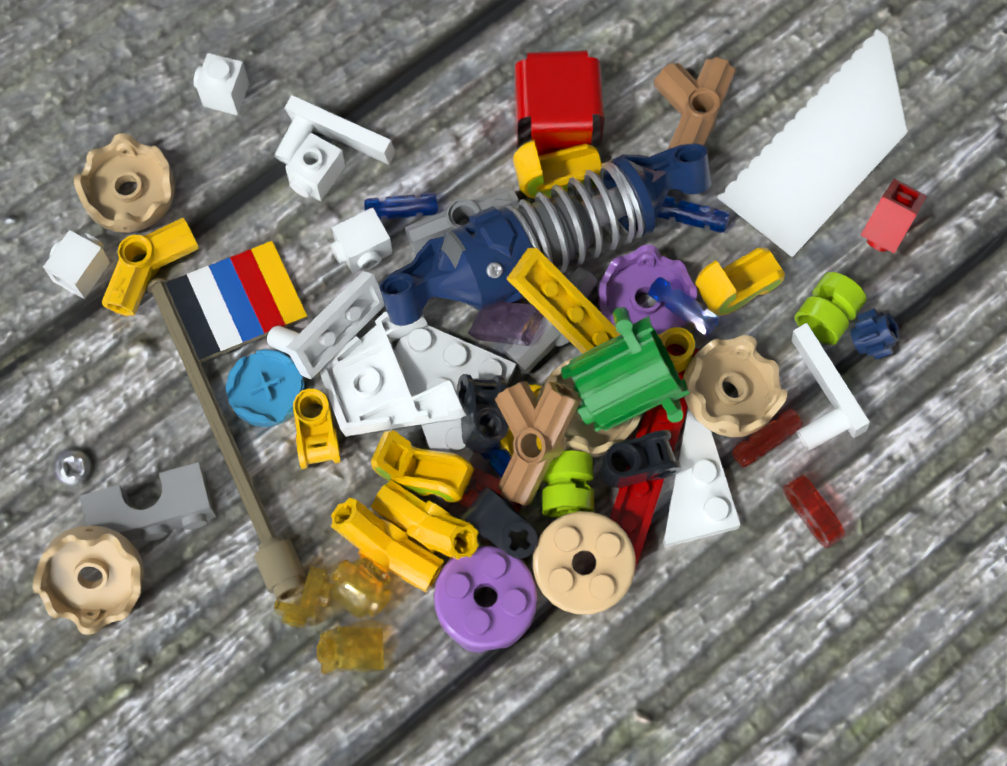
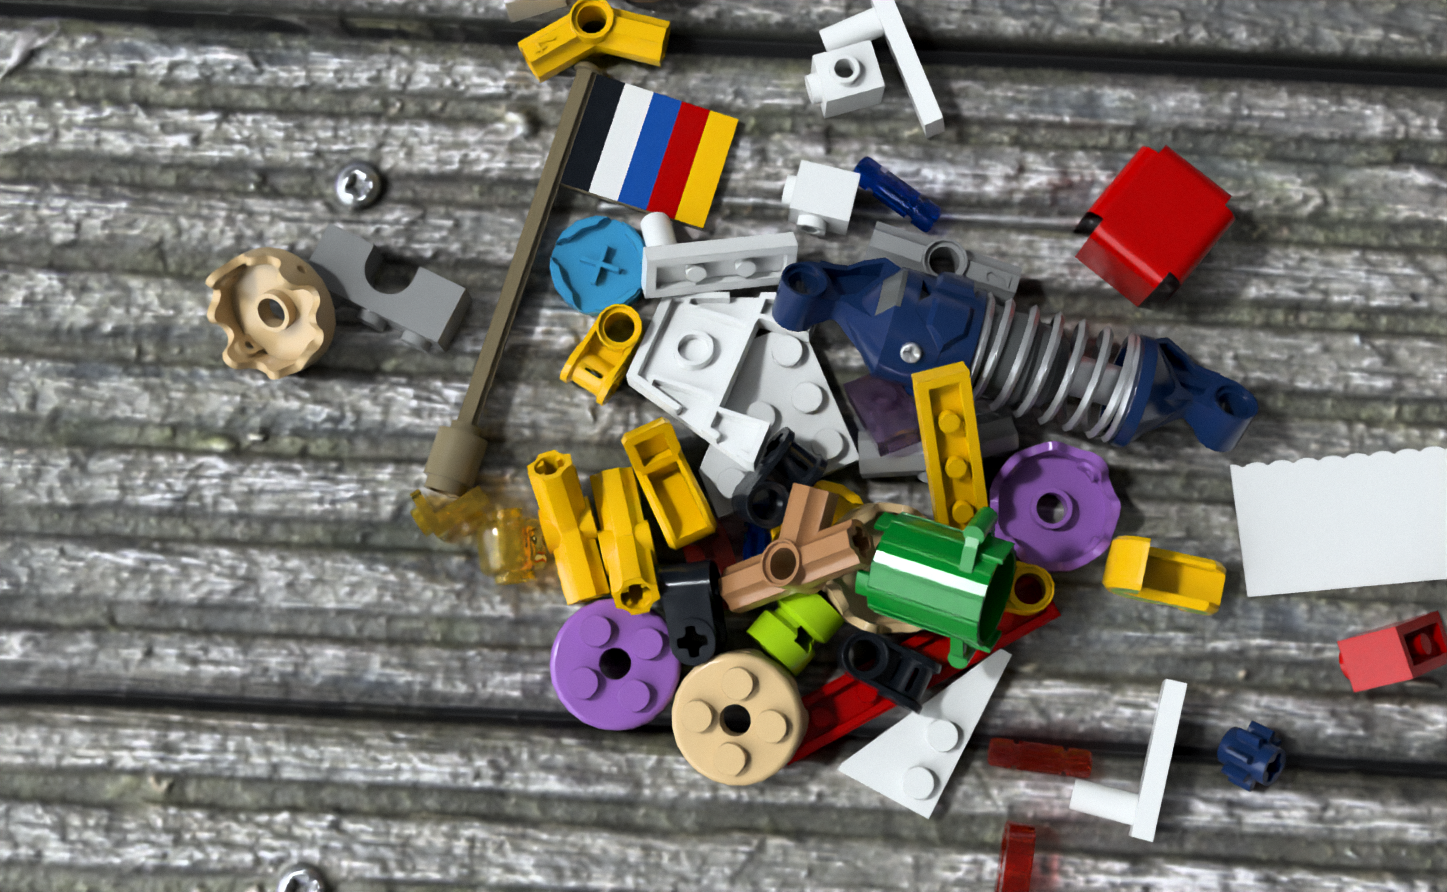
camera: 45 degrees right, 10 degrees up
clear yellow bracket [317,626,384,675] -> none
yellow animal [513,140,602,199] -> none
clear blue axle [648,277,720,336] -> none
medium nougat piece [654,57,736,150] -> none
clear blue axle [658,196,729,233] -> none
tan plate [683,335,787,437] -> none
lime wheel [794,271,867,345] -> none

